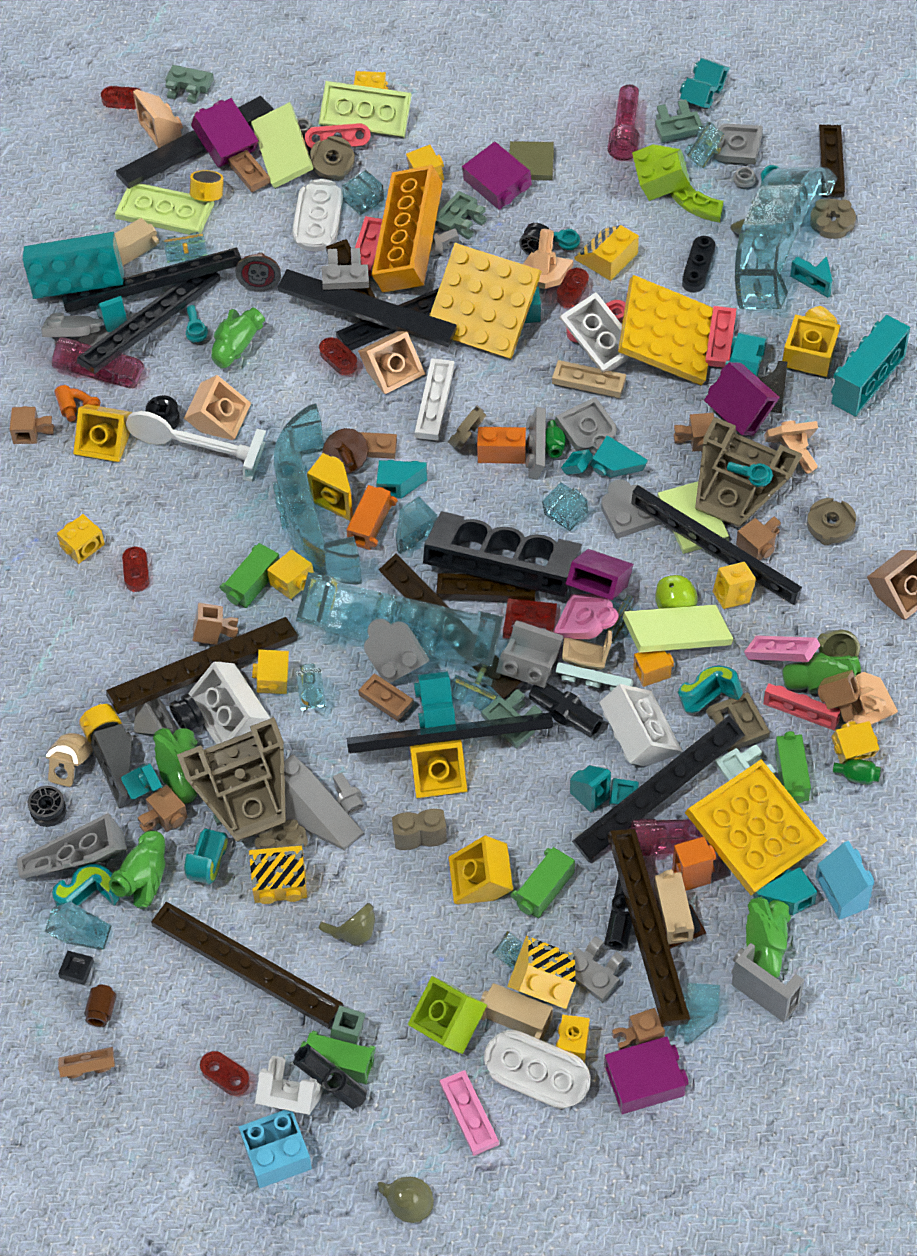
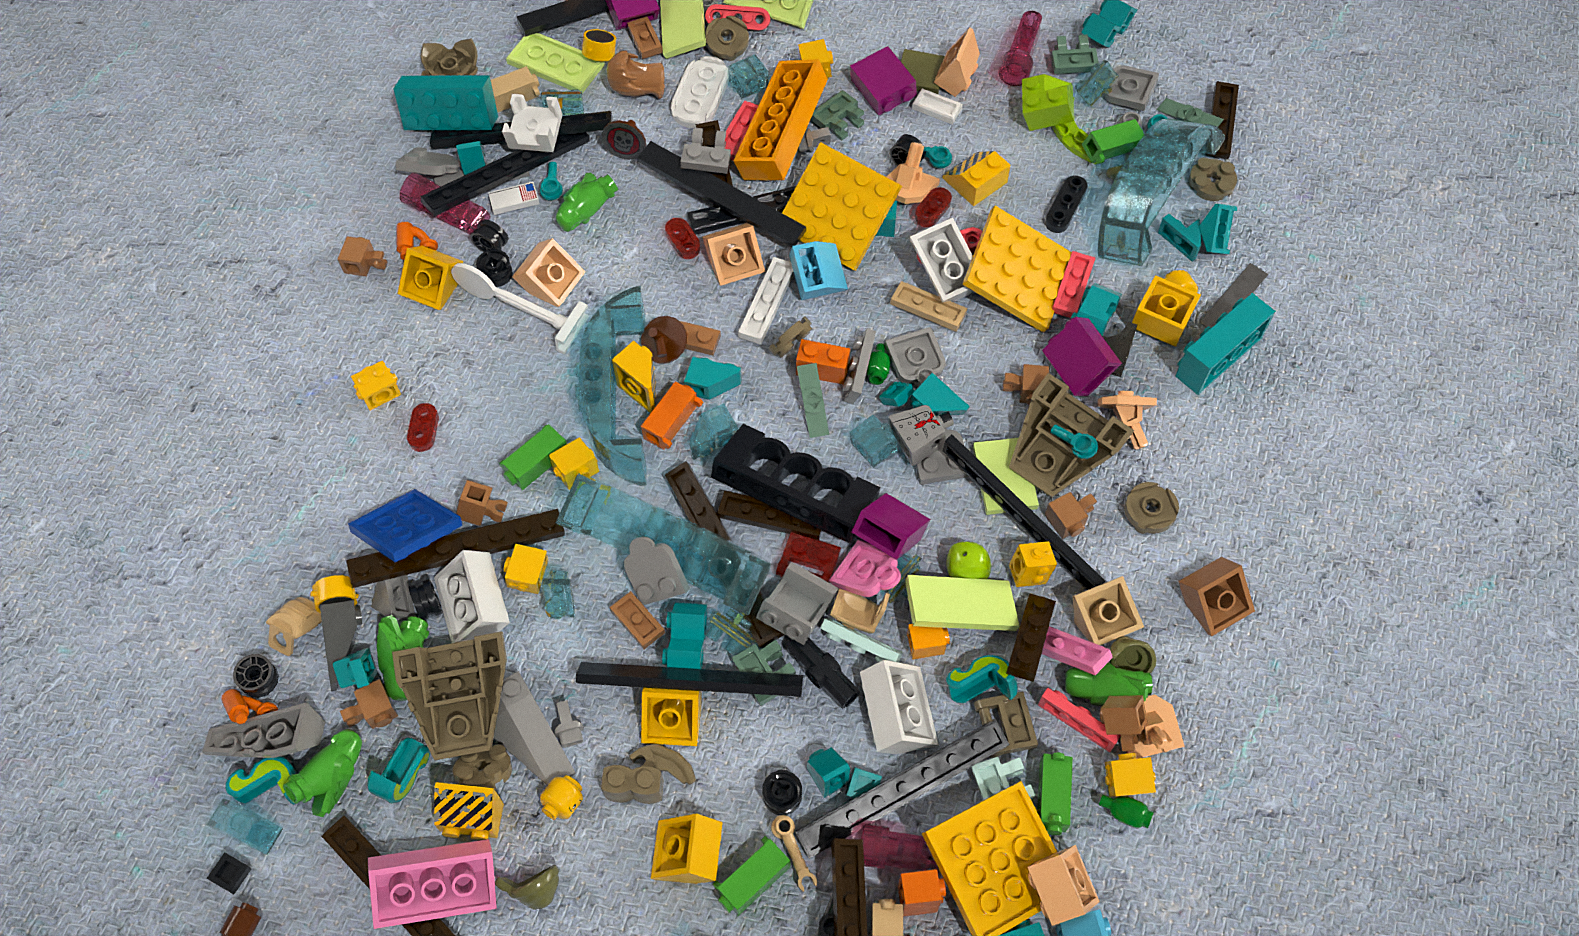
camera: 10 degrees right, 5 degrees up
none -> orange plant [221,689,278,724]
none -> blue plate [348,489,463,562]
none -> bright pink slope [368,839,497,929]
none -> dark tan brick [420,38,478,76]
none -> black wheel [470,219,509,252]
none -> white tile [488,182,540,215]
none -> white panel [502,94,563,152]
none -> yellow head [540,775,583,820]
none -> medium nougat piece [607,51,665,99]
none -> dark tan piece [629,744,696,785]
none -> black wheel [762,770,802,815]
none -> tan brick [771,815,817,892]
none -> medium azure slope [789,241,848,300]
none -> sand green piece [797,363,829,438]
none -> light grey torso [888,405,954,466]
none -> white tile [912,89,963,125]
none -> light nougat slope [933,27,980,97]
none -> dark brown plate [1006,593,1056,682]
none -> light nougat slope [1028,845,1100,926]
none -> tan slope [1073,576,1144,645]
none -> bright green brick [1081,119,1146,164]
none -> sand green piece [1157,98,1224,132]
none -> teal slope [1199,203,1238,254]
none -> flat silver sticker [1199,263,1269,328]

